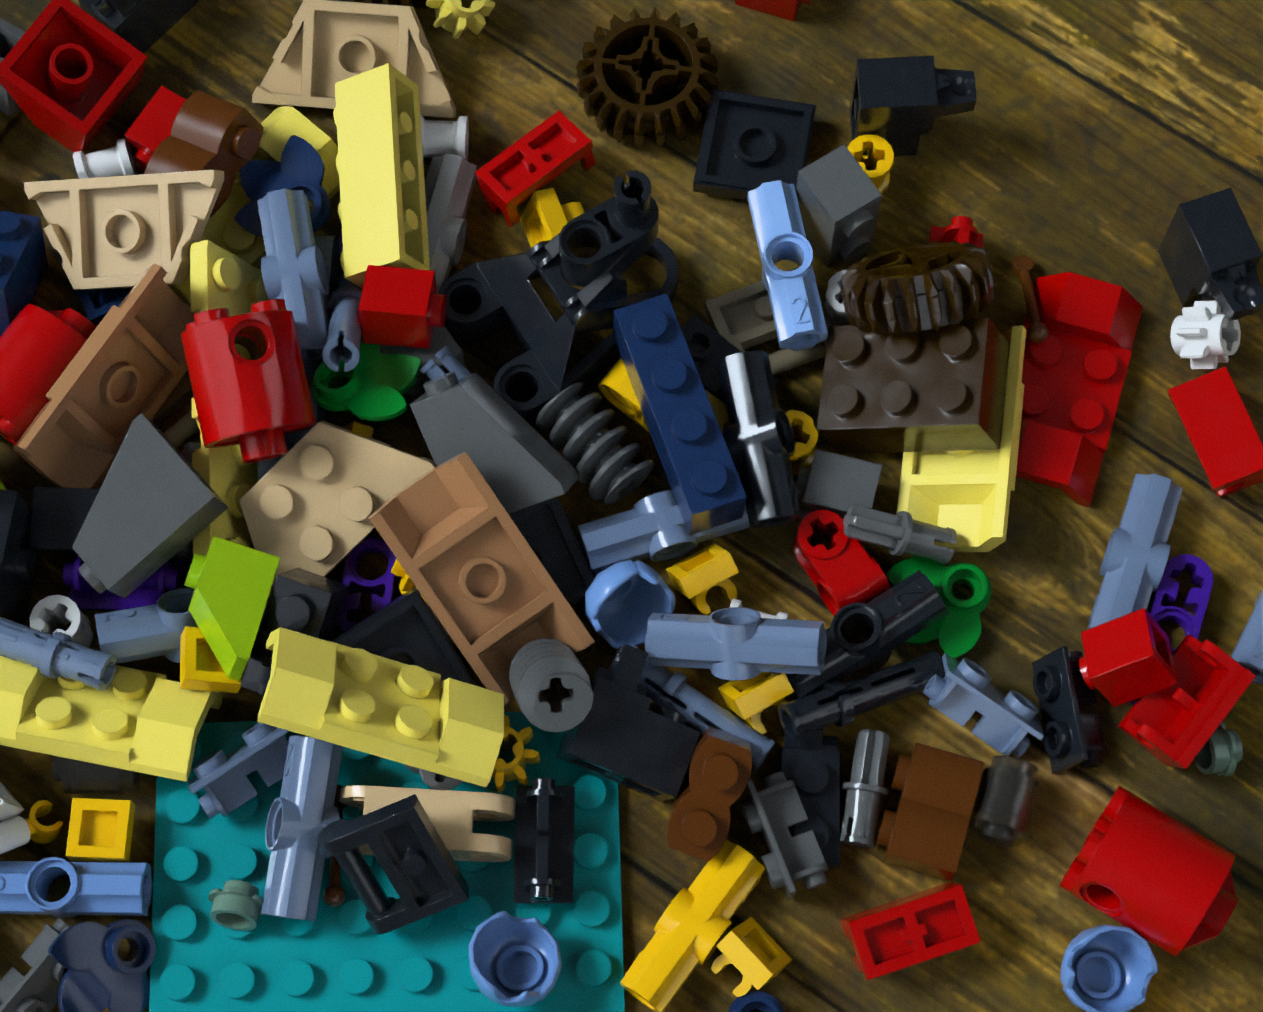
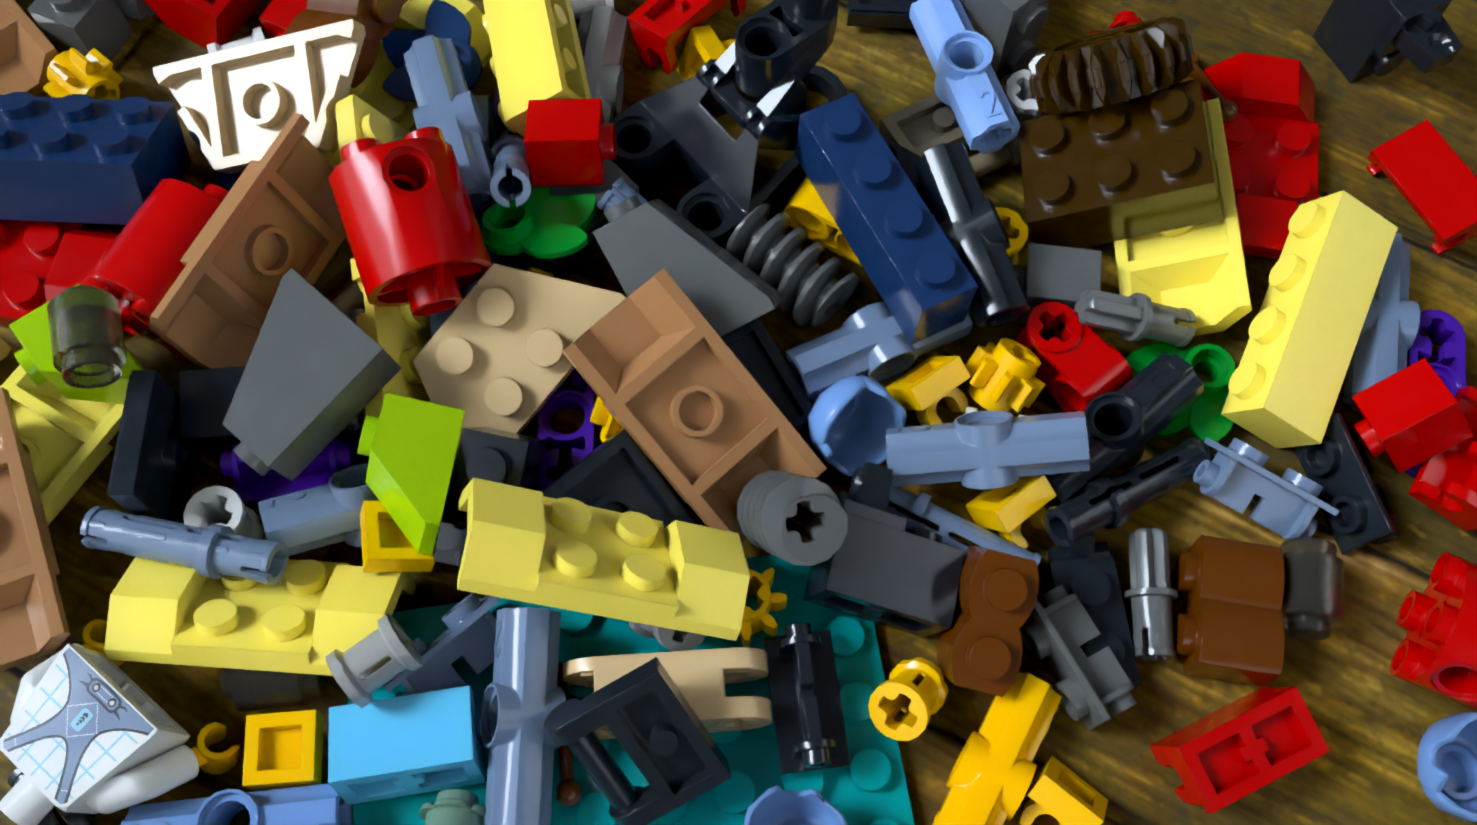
camera: 10 degrees left, 5 degrees down
white gear [1170,300,1241,370] -> none
none -> light grey bush [325,613,424,708]
none -> medium azure hinge [328,685,487,805]
none -> yellow bush [868,657,948,741]
none -> yellow gear [965,338,1045,412]
none -> light yellow brick [1221,190,1398,449]

